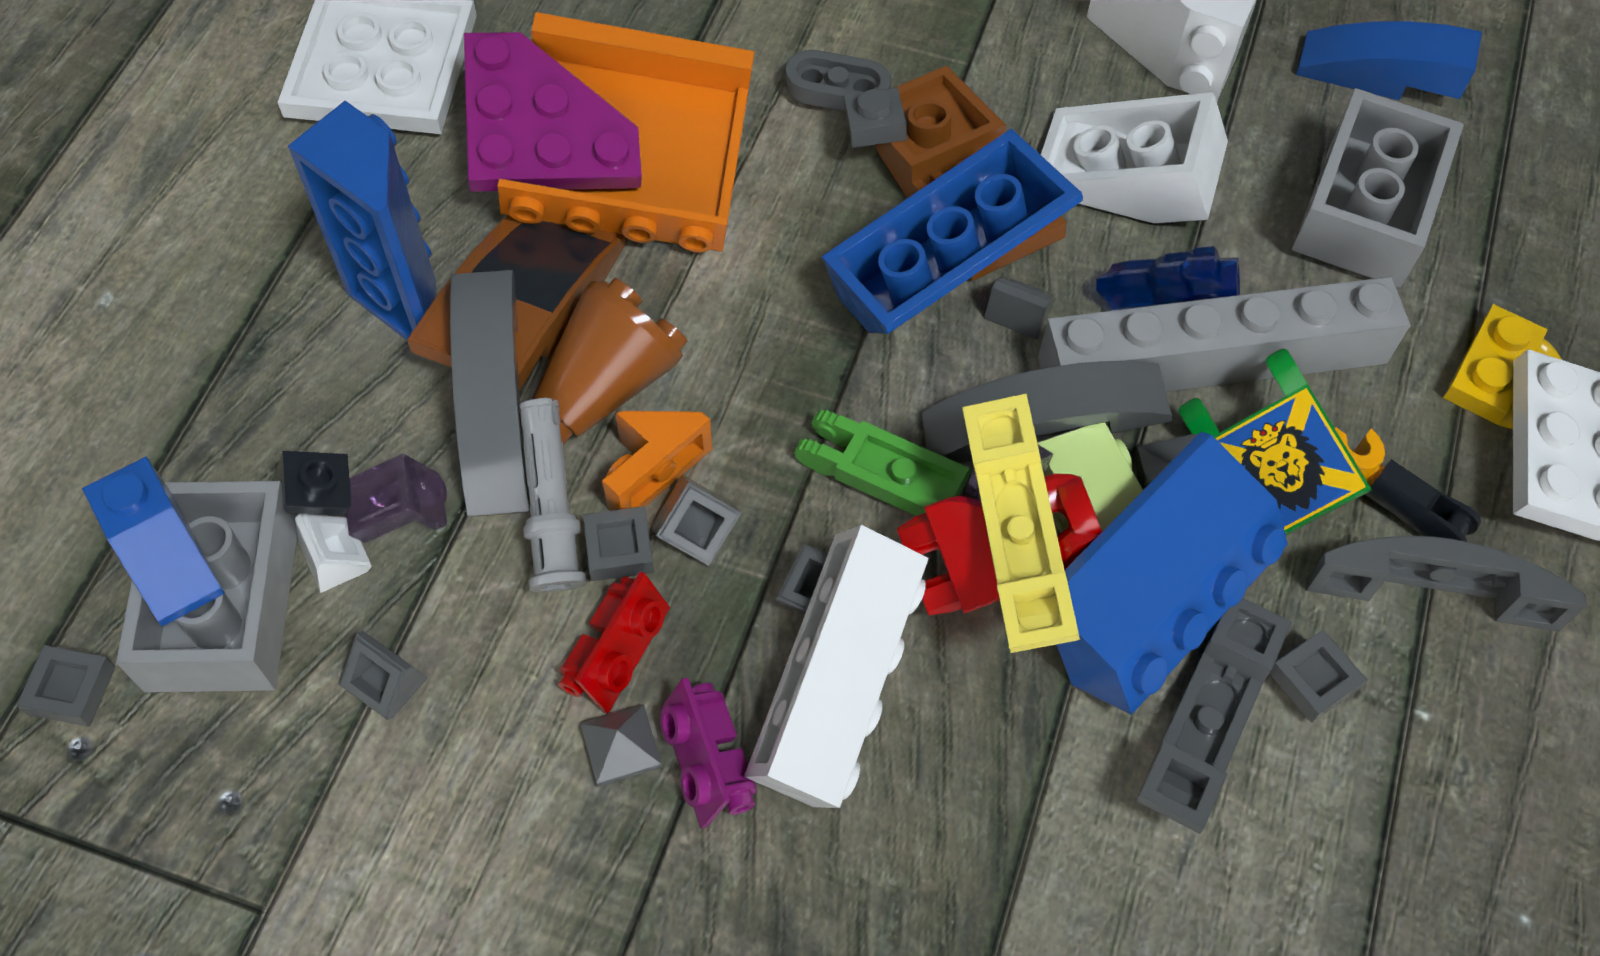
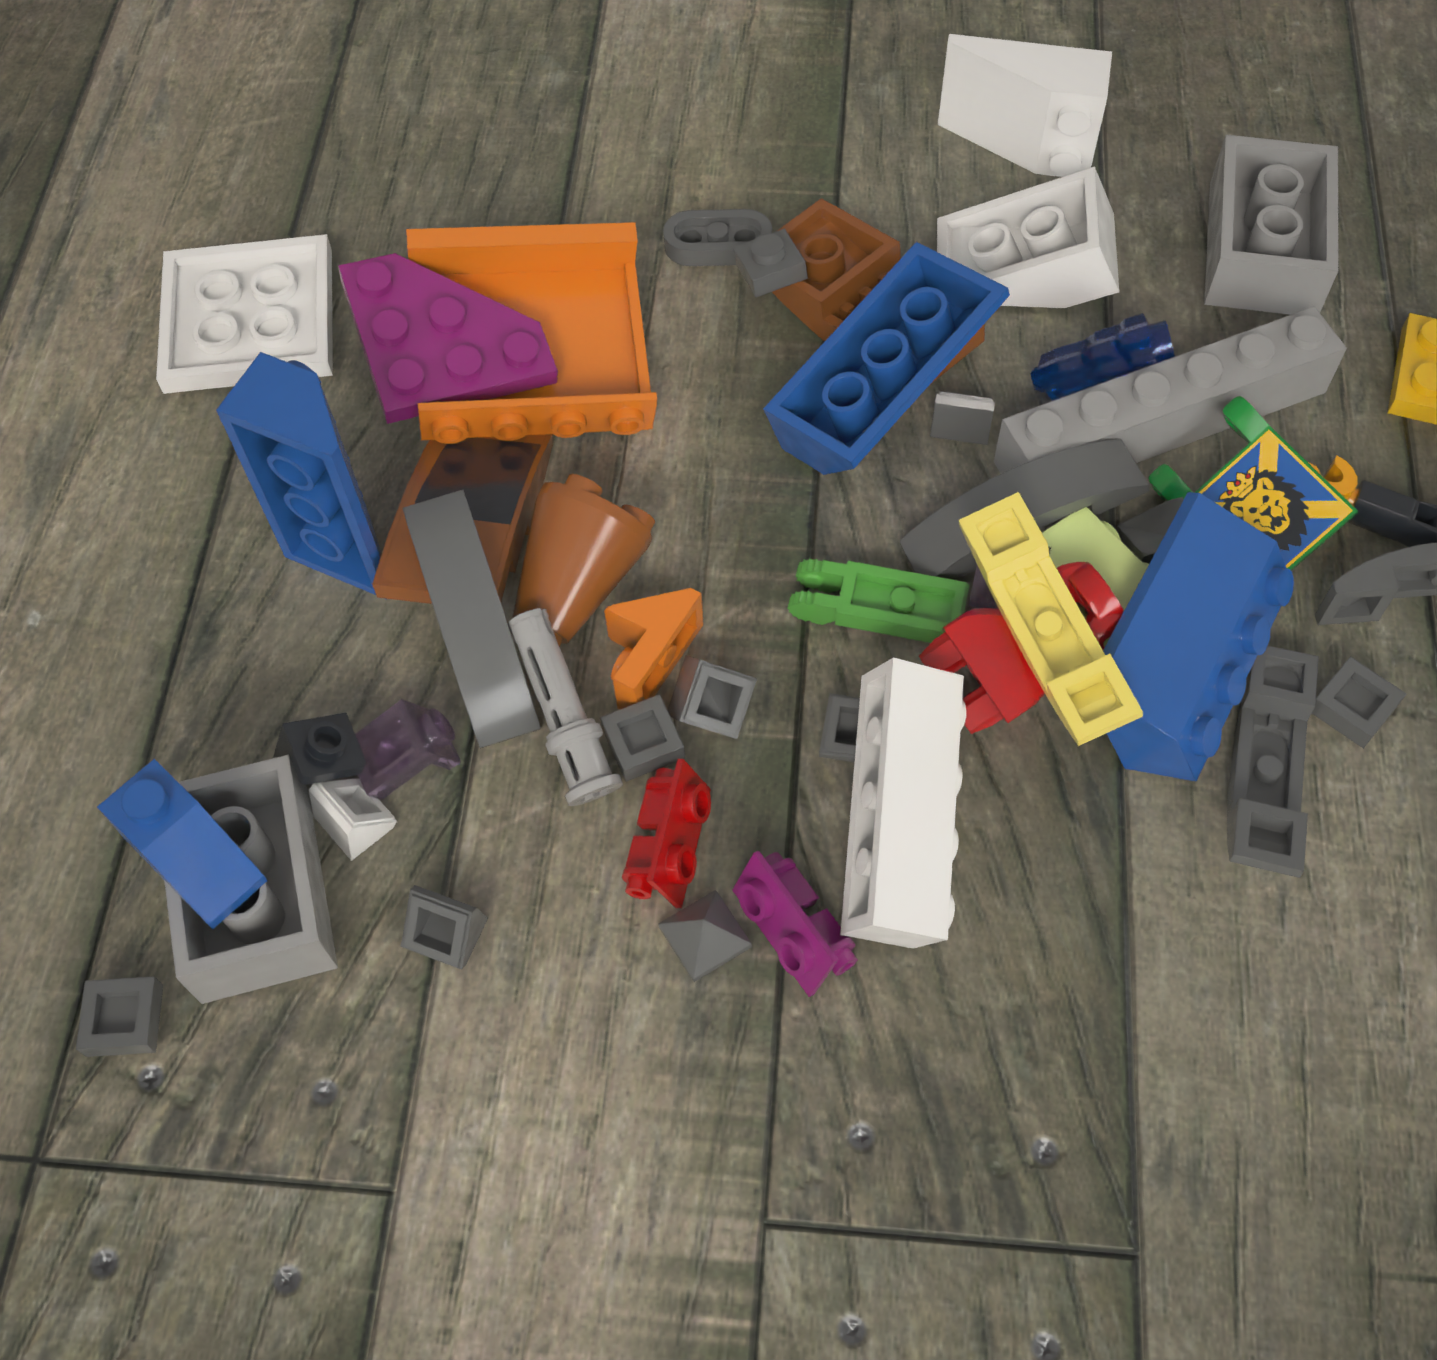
camera: 10 degrees left, 0 degrees up
blue slope [1296,21,1482,100] -> none

